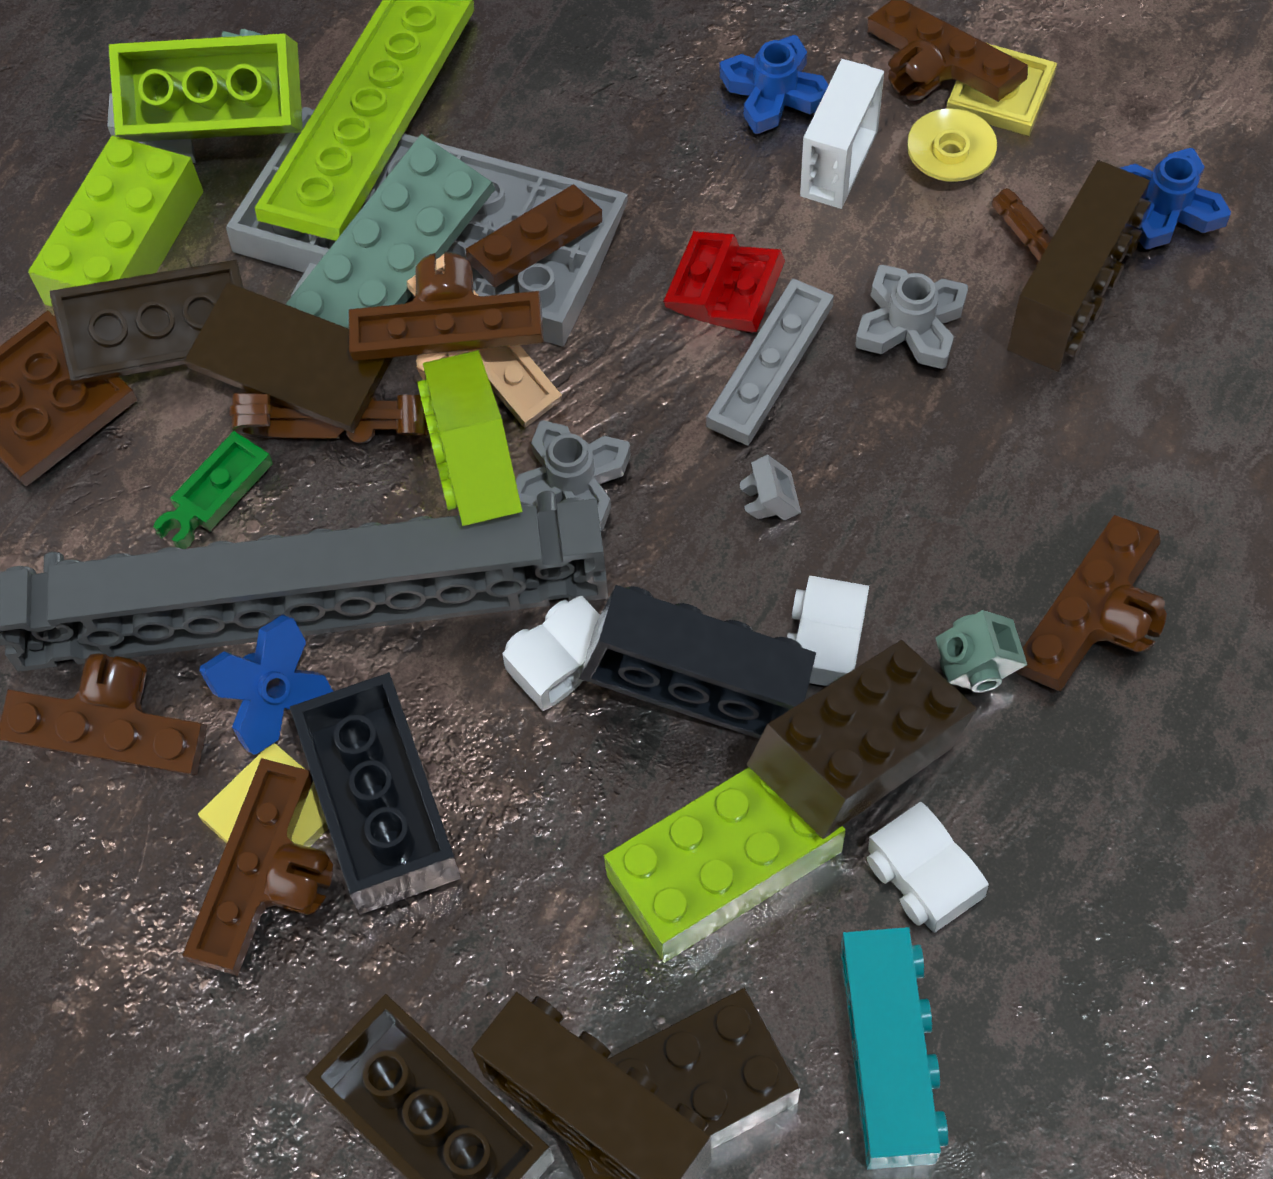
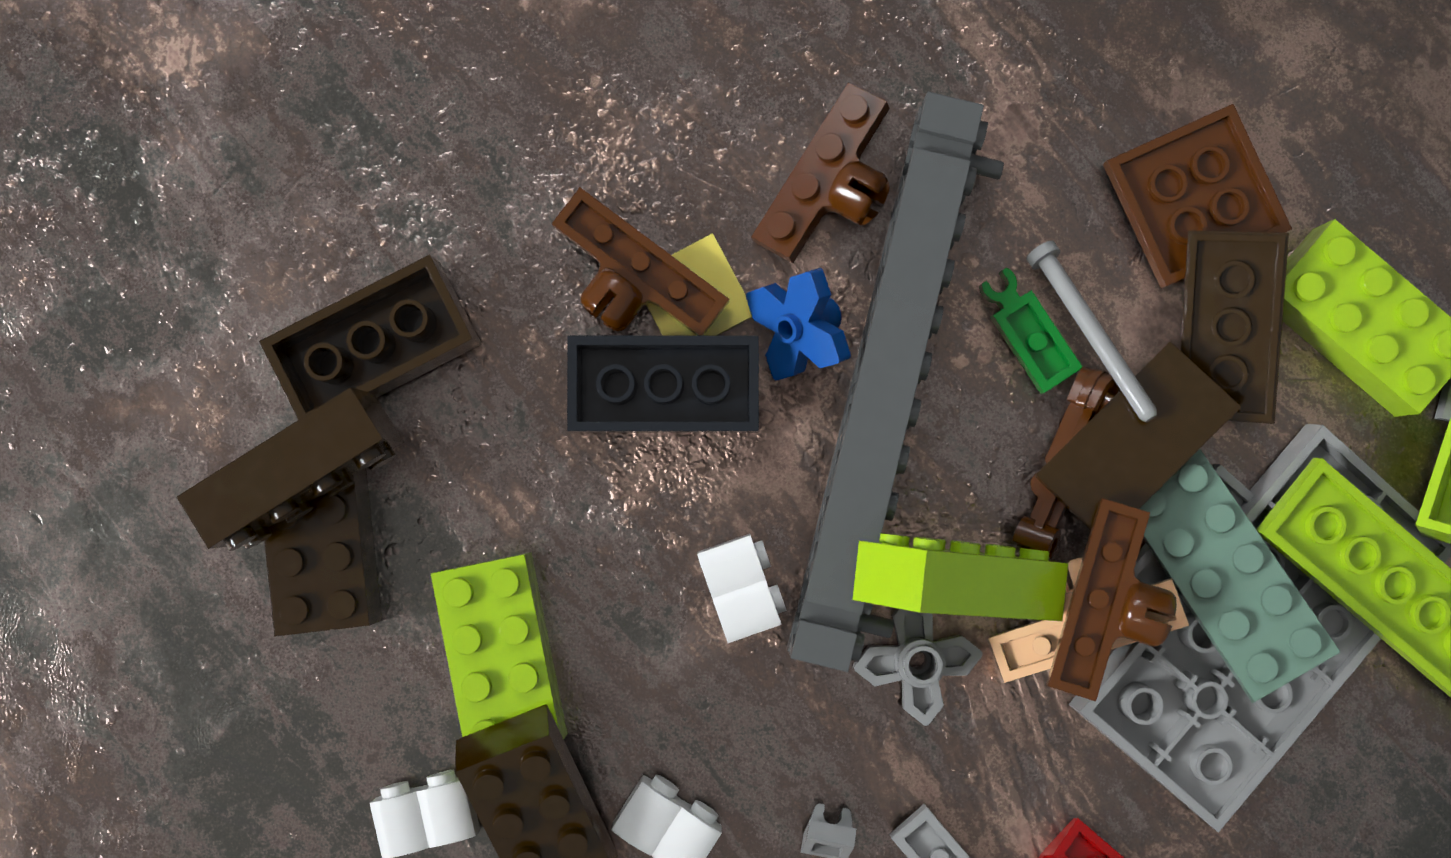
camera: 105 degrees right, 25 degrees up
reddish brown plate [466,184,602,288] -> none
black brick [579,585,817,739] -> none
teal brick [840,927,949,1170] -> none
none -> light grey bar [1026,241,1157,422]

